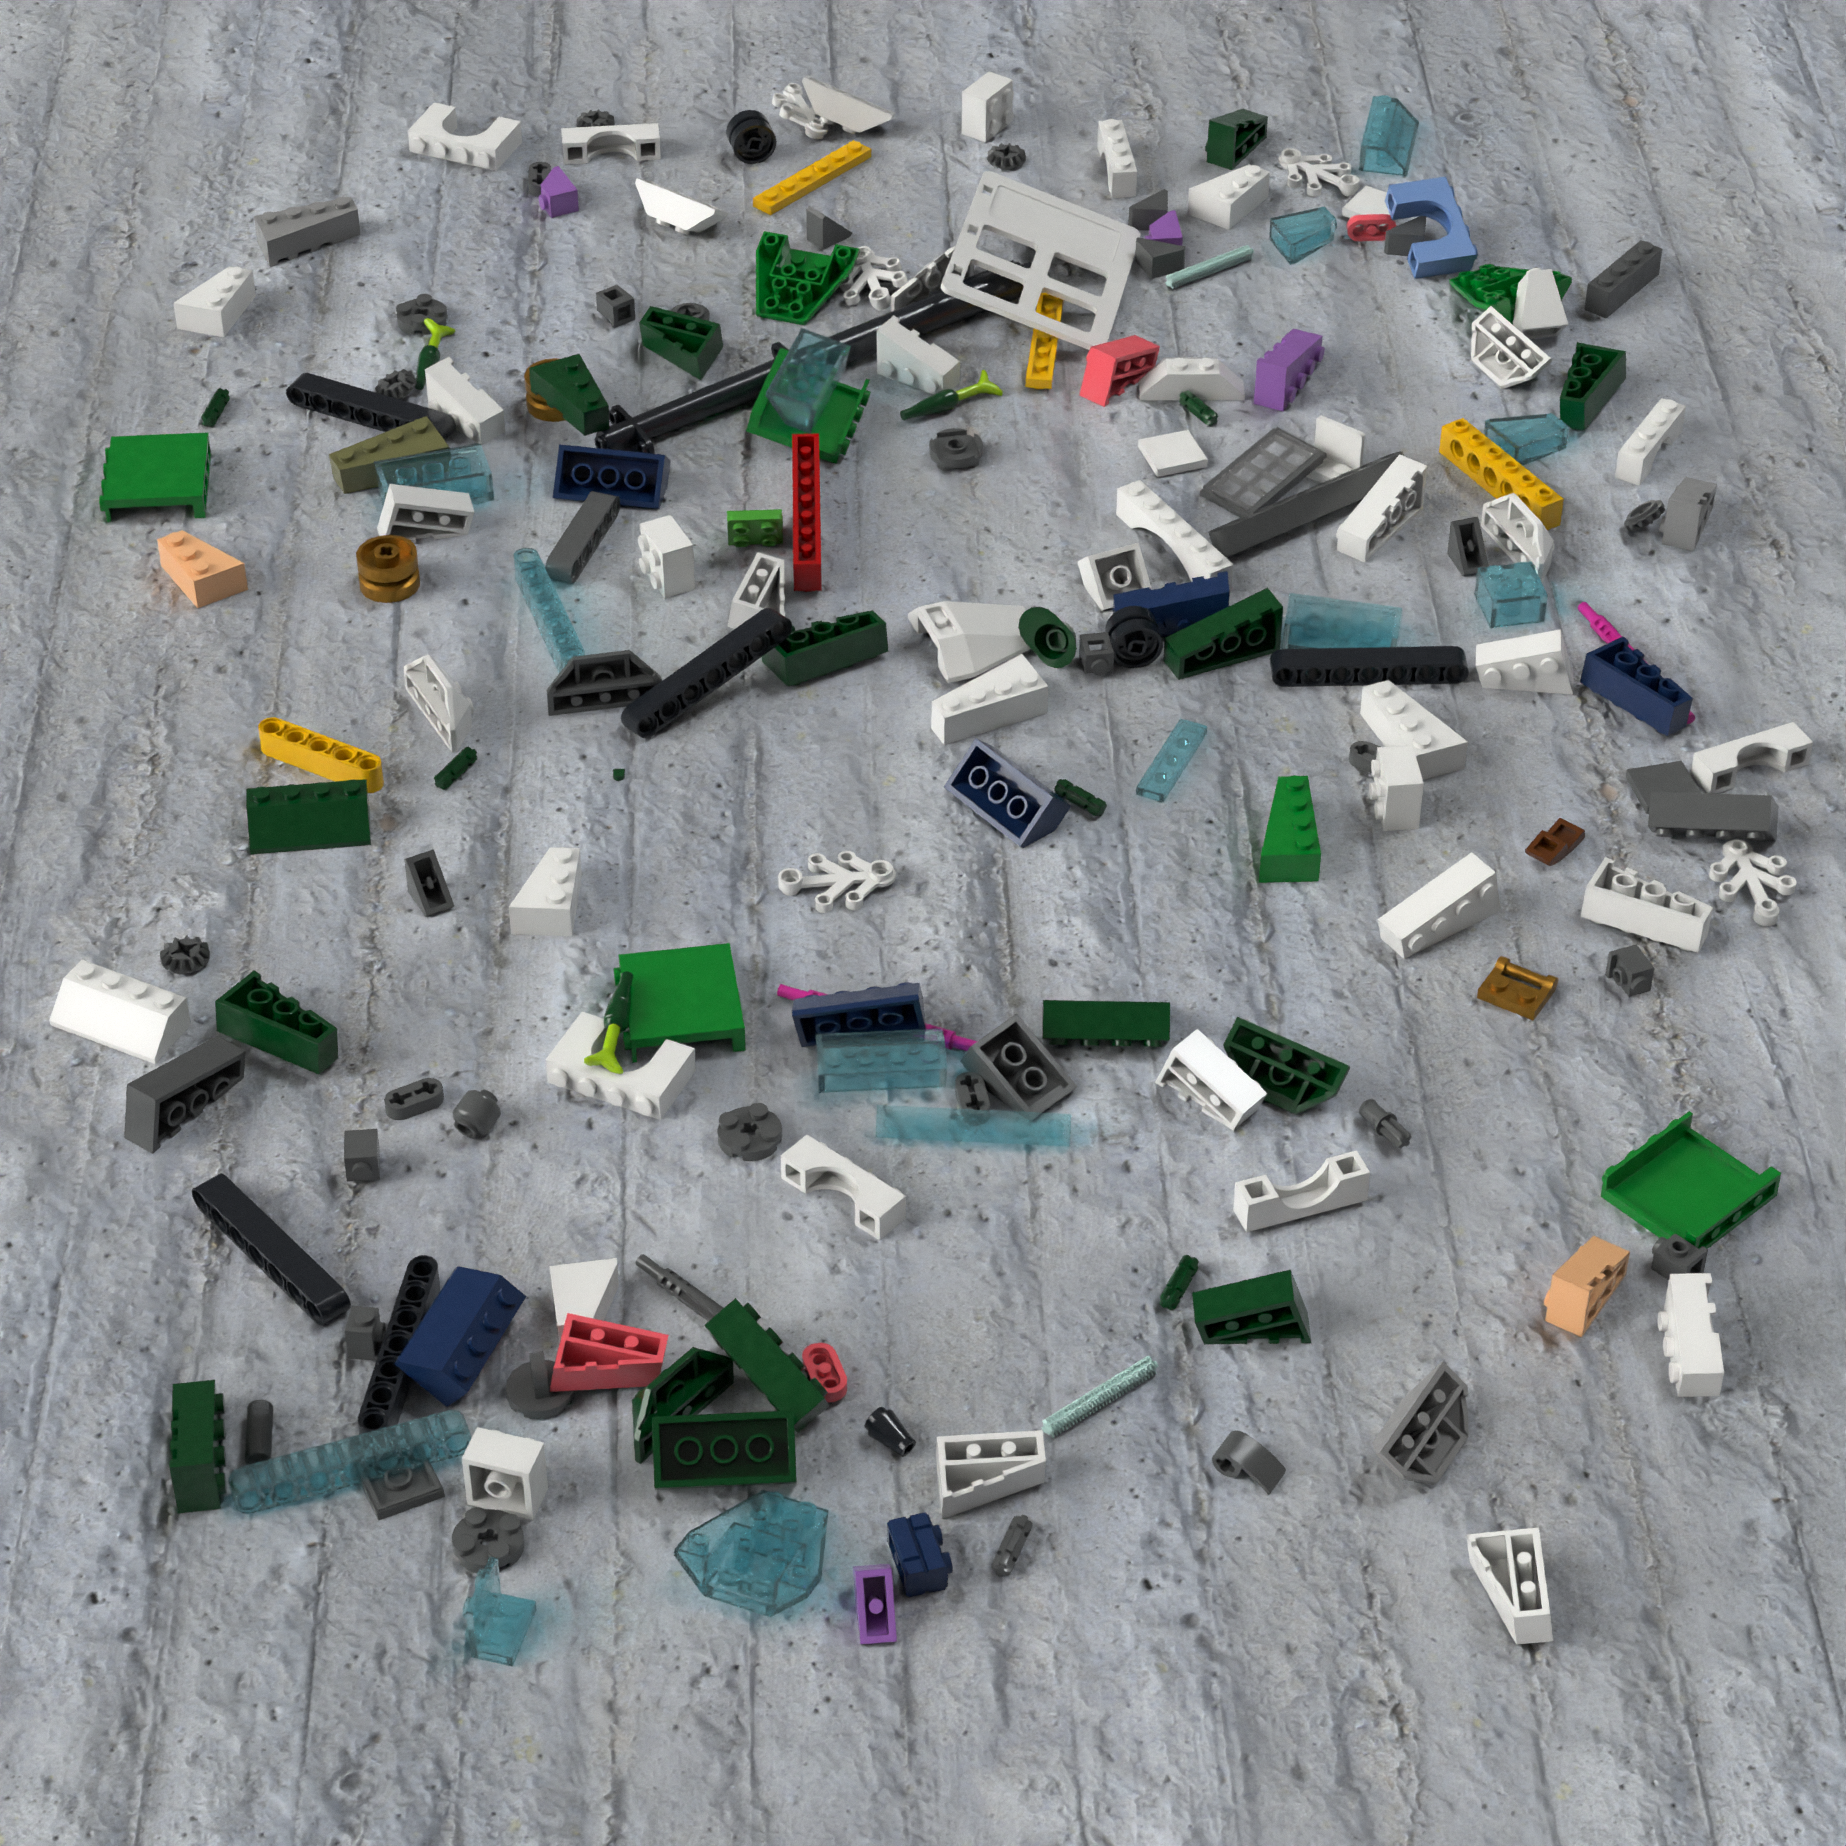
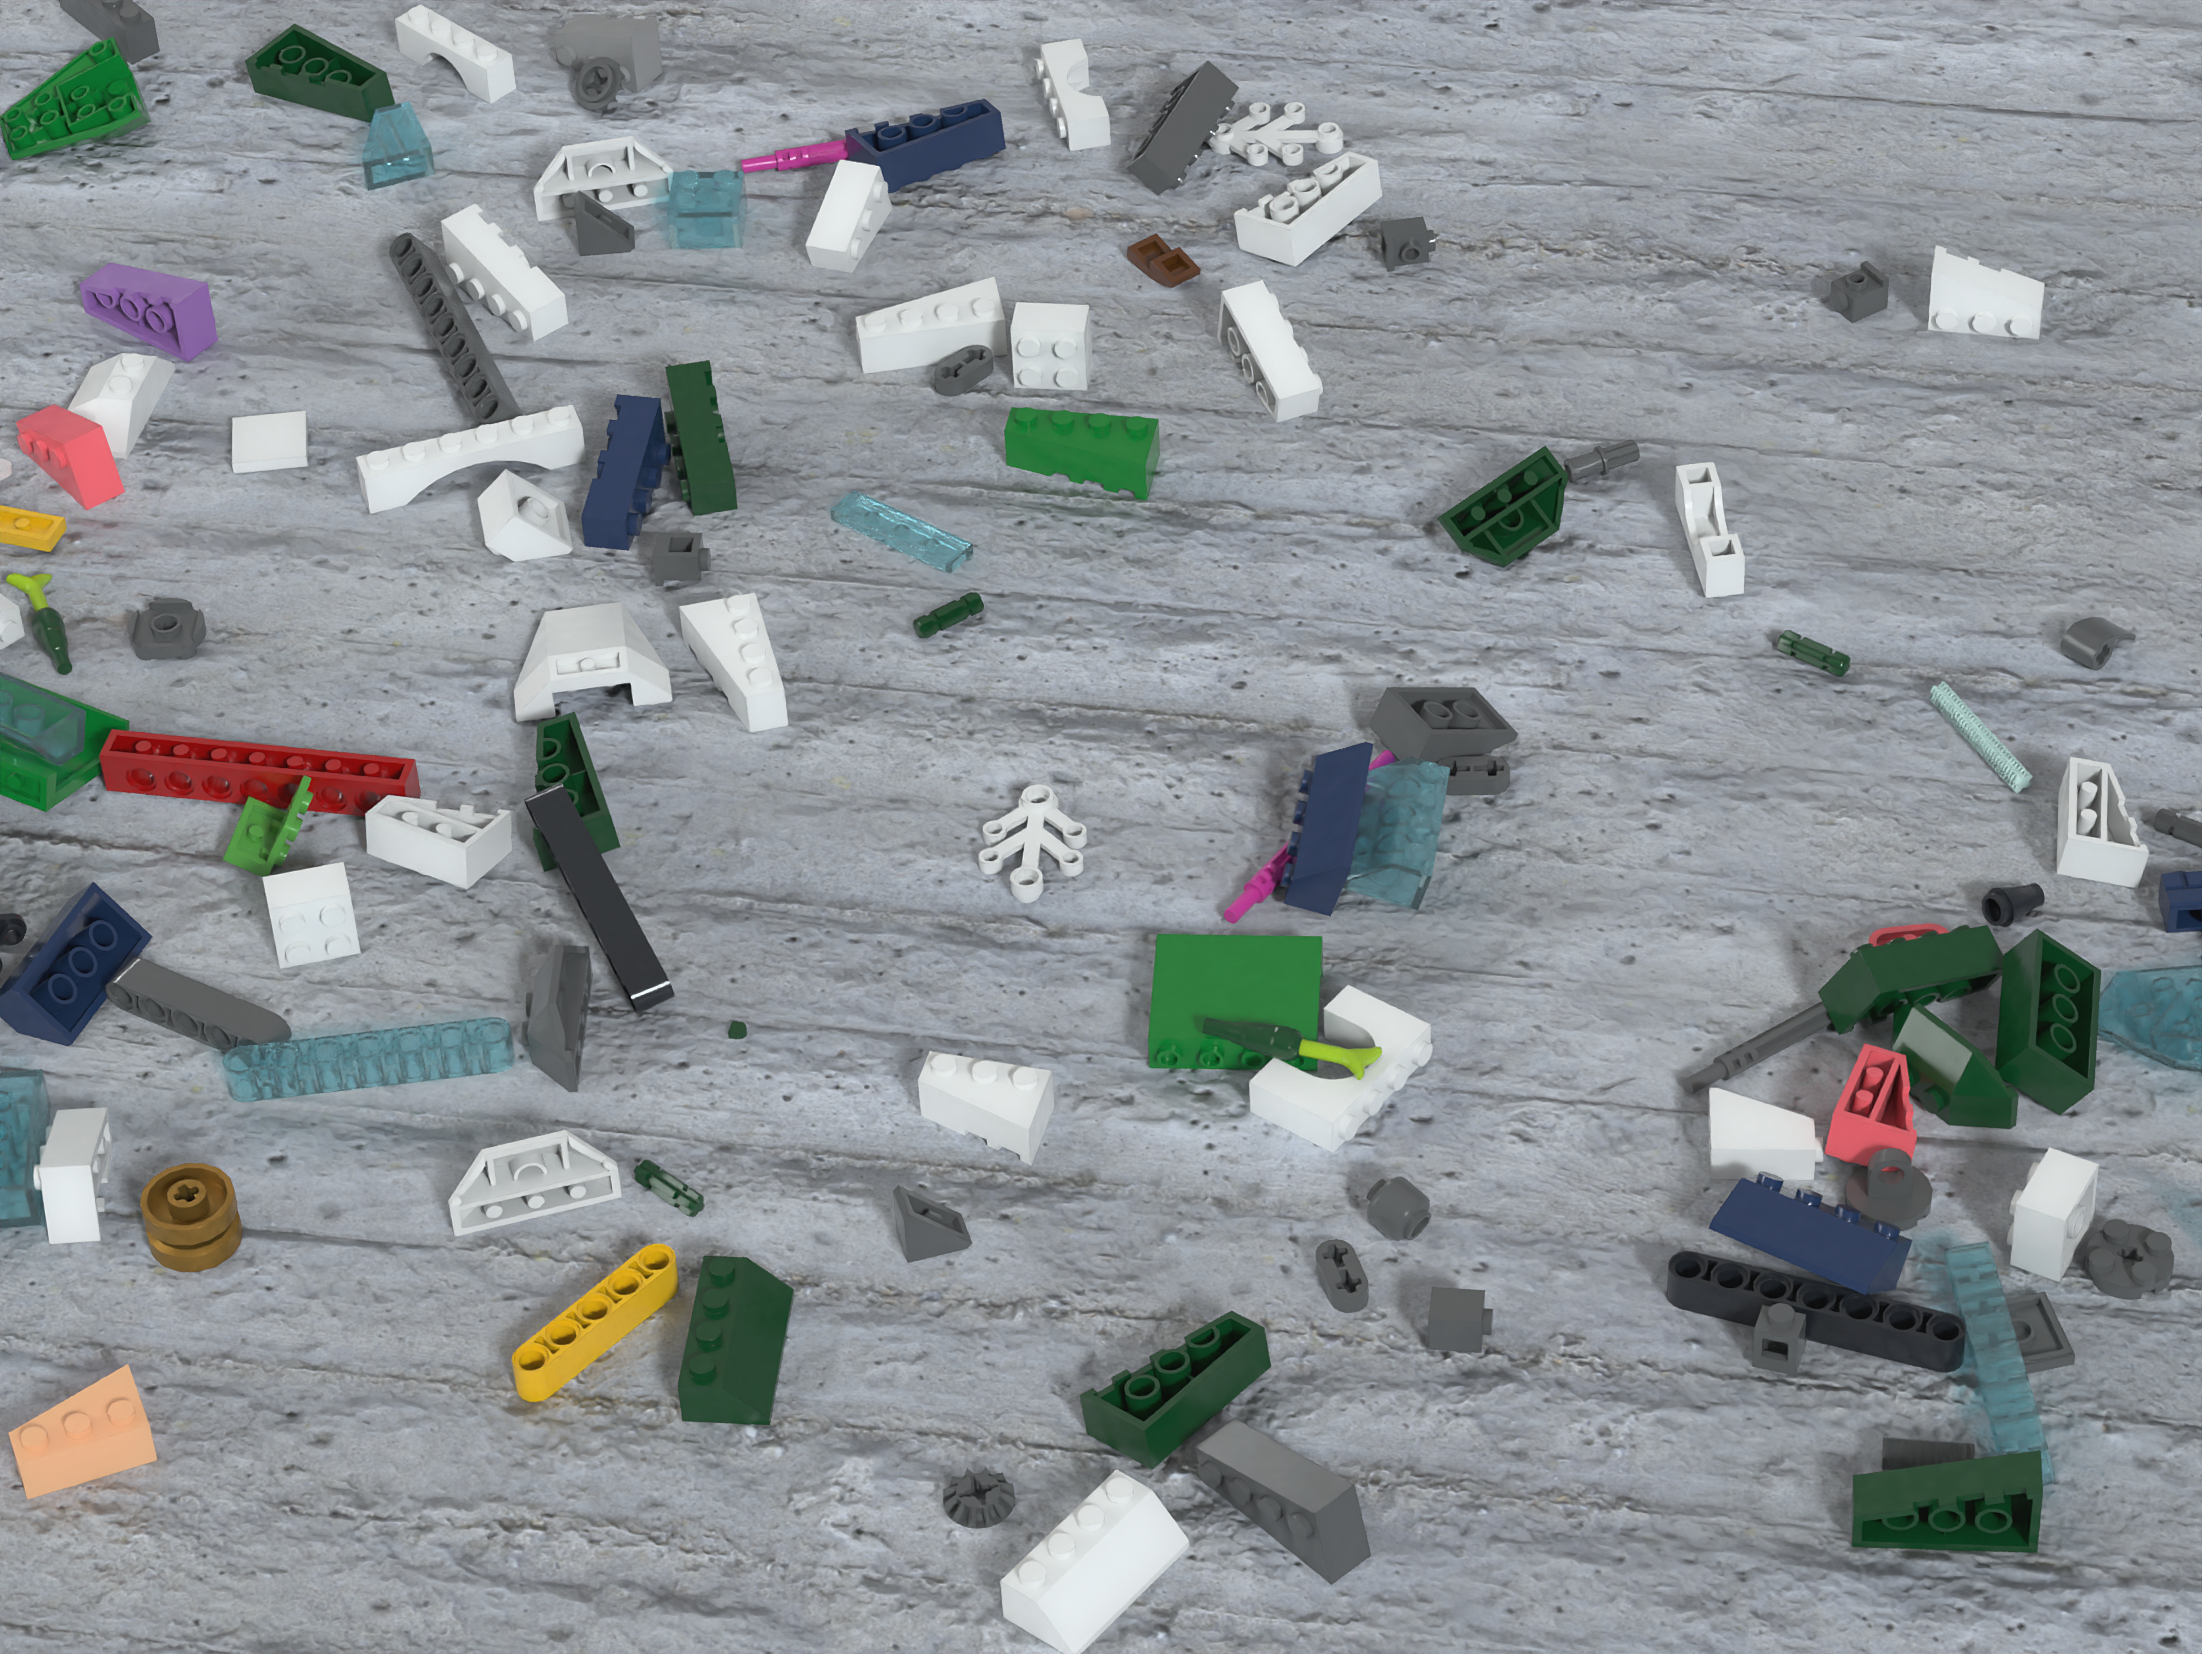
camera: 75 degrees left, 0 degrees up
black beam [192,1173,351,1326] -> none
dark grey plate [717,1103,782,1161] -> none
white arch [781,1135,906,1240] -> none
clear light blue plate [875,1105,1071,1147] -> none
dark blue slope [944,738,1071,848] -> none
dark green piece [1018,607,1077,668] -> none
dark green slope [1042,1000,1170,1047] -> none
black wheel [1105,606,1163,668] -> none
white wedge [1155,1029,1267,1131] -> none
dark green axle [1179,390,1218,427] -> none
dark green wedge [1192,1269,1311,1345] -> none
clear piece [1200,427,1327,518] -> none
black beam [1269,646,1469,687] -> none
clear light blue slope [1281,593,1403,649] -> none
white bracket [1299,415,1365,483] -> none
light grey wedge [1372,1362,1469,1485] -> none
yellow brick [1439,418,1564,530] -> none
white wedge [1471,306,1552,389] -> none
pearl gold plate [1477,956,1559,1021] -> none
white slope [1513,268,1569,339] -> none
light nougat wedge [1544,1236,1630,1337] -> none
green panel [1601,1111,1781,1249] -> none
dark grey tile [1625,761,1701,814] -> none

